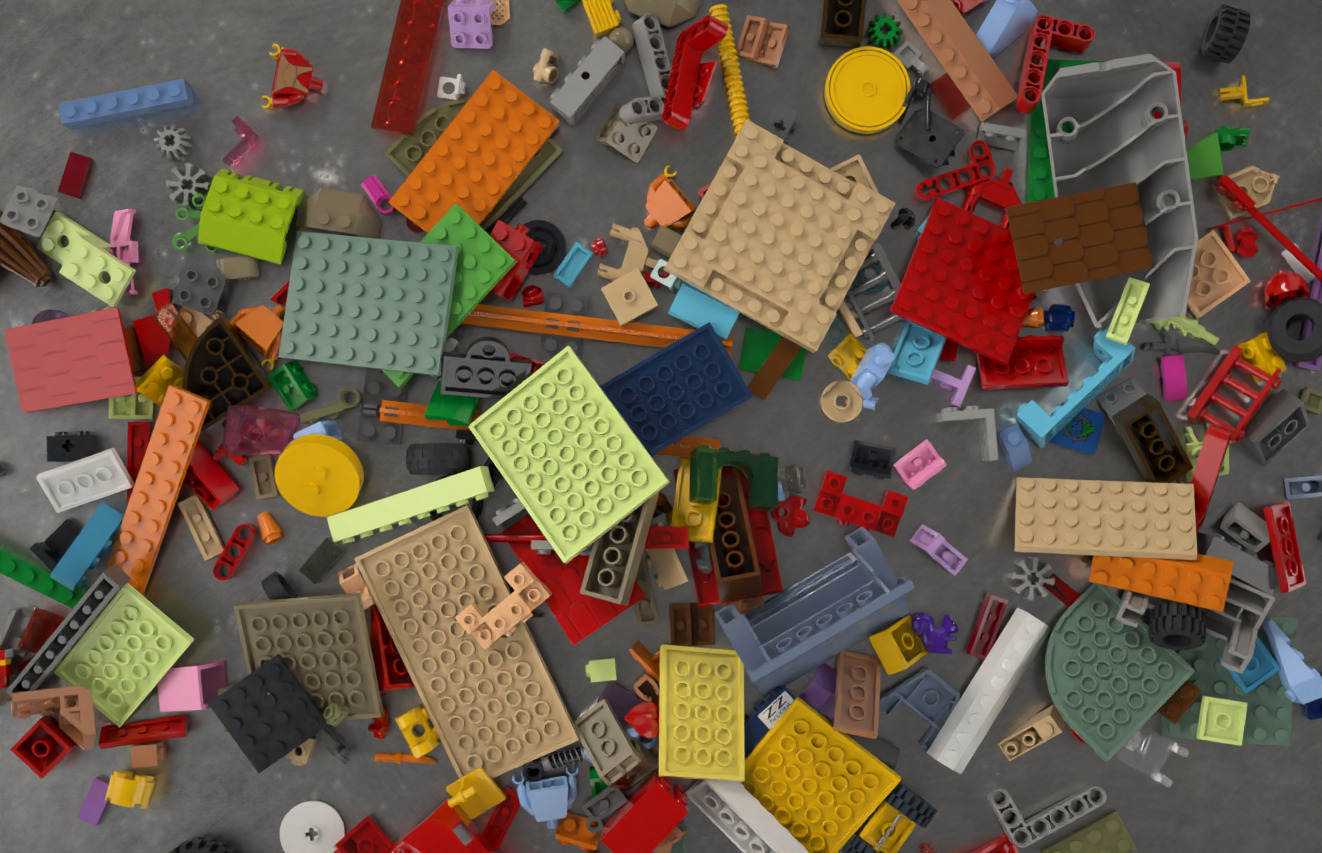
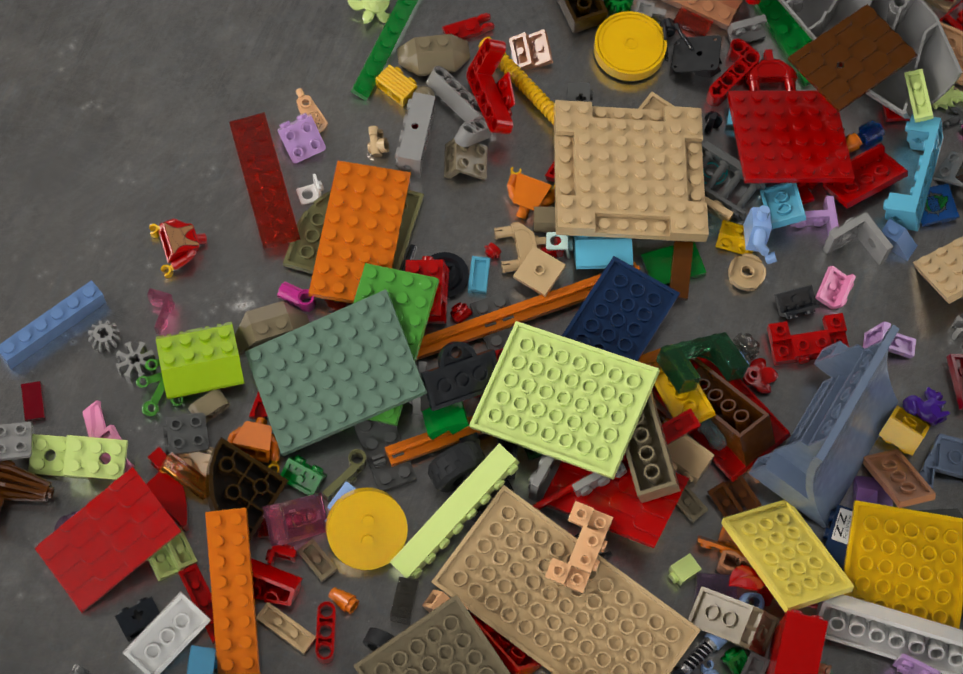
camera: 30 degrees left, 20 degrees down
yellow plate [136,355,184,407] -> none

